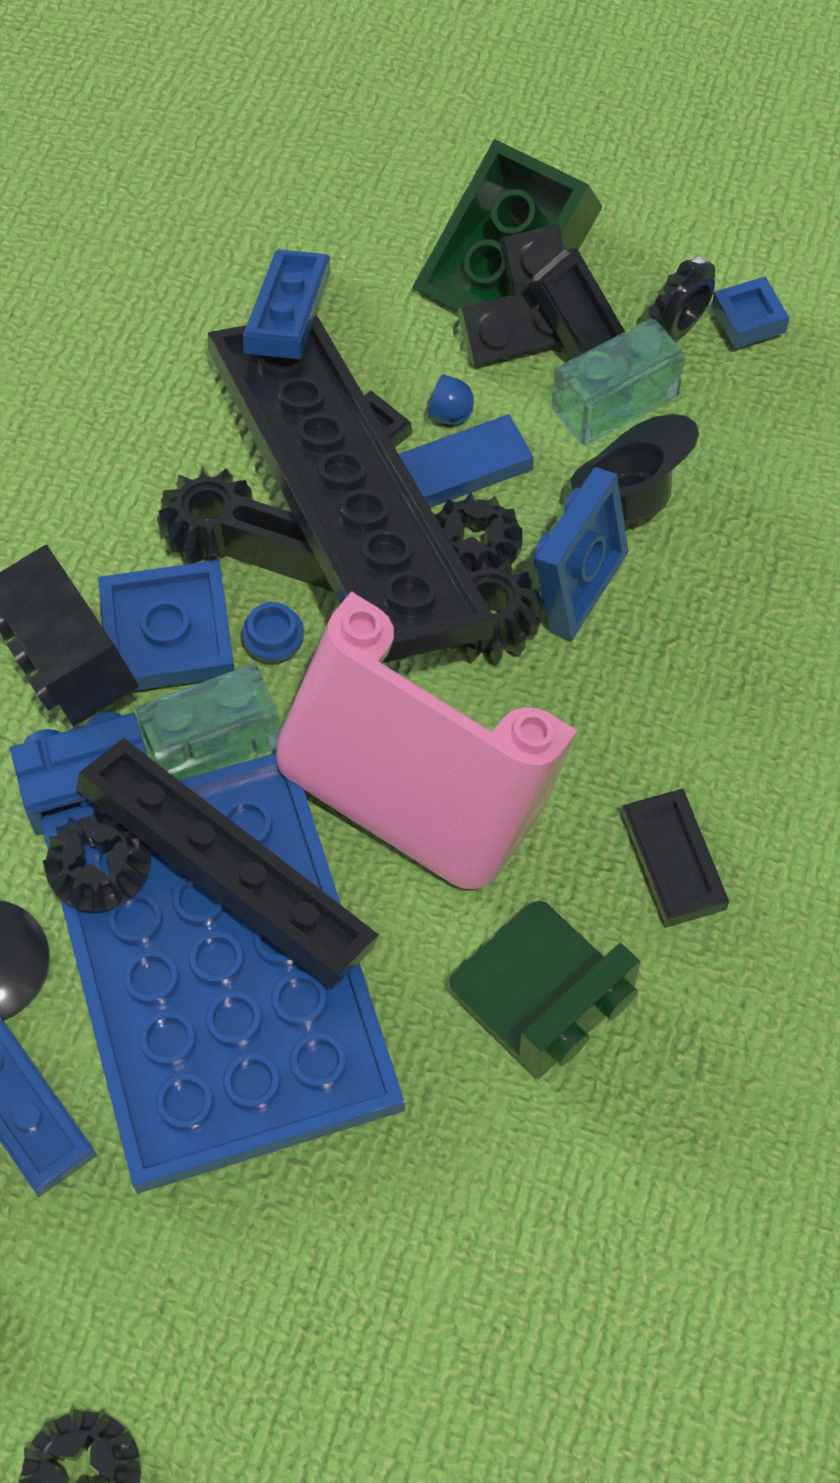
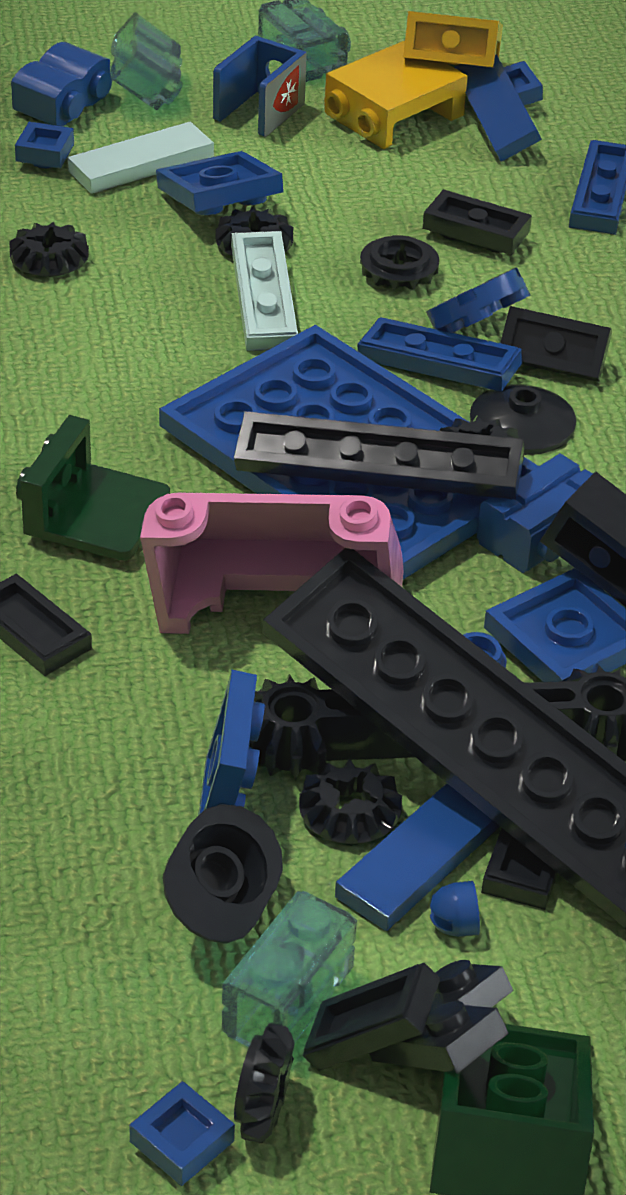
camera: 150 degrees right, 20 degrees down
clear light blue brick [135,663,281,780] -> none
none -> light aqua tile [231,231,298,351]

